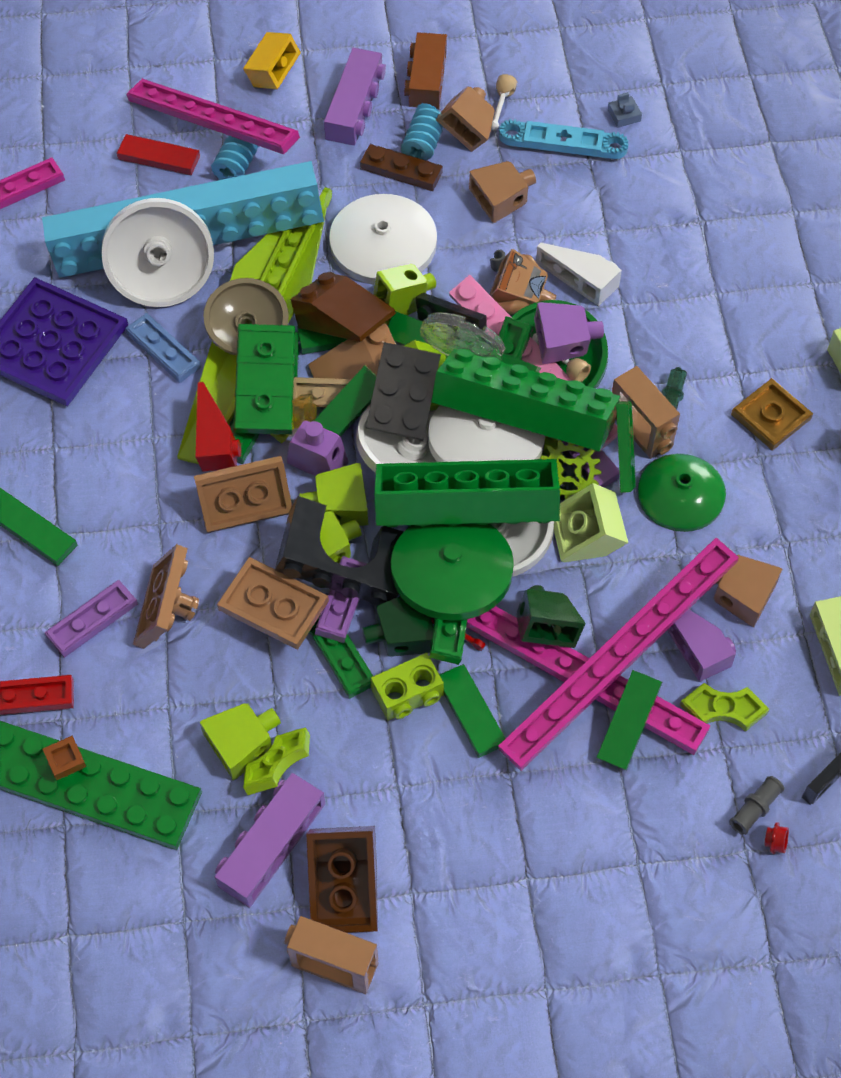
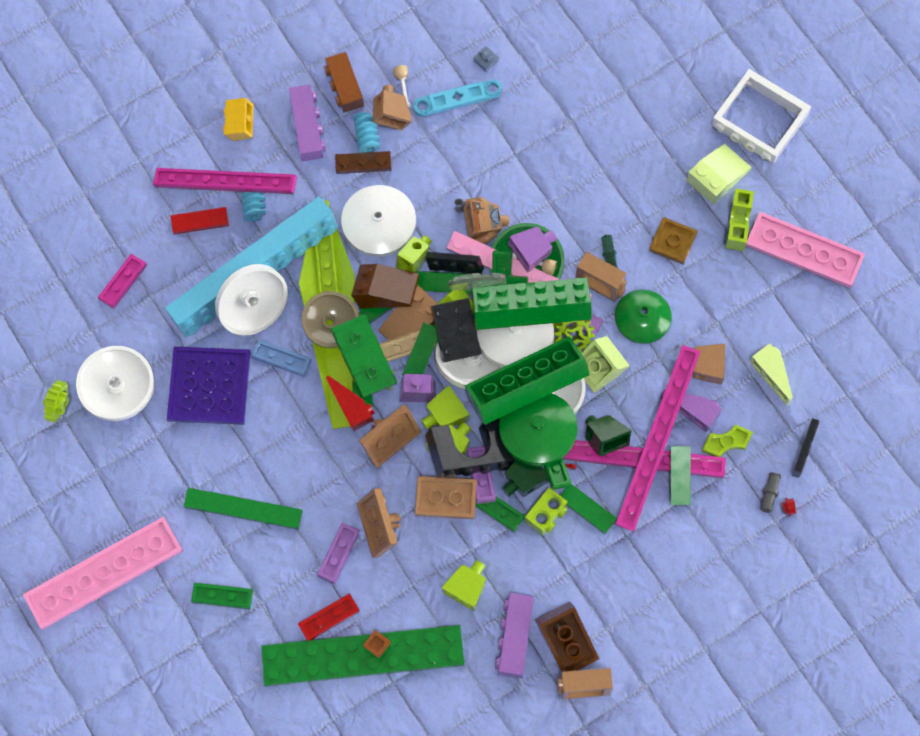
camera: 25 degrees left, 10 degrees up
lime tile [243,727,310,795] -> none
clear yellow plate [292,394,317,428] -> none
medium nougat torso [469,161,536,223] -> none
white slope [536,243,622,306] -> none
green tile [616,401,636,493] -> none

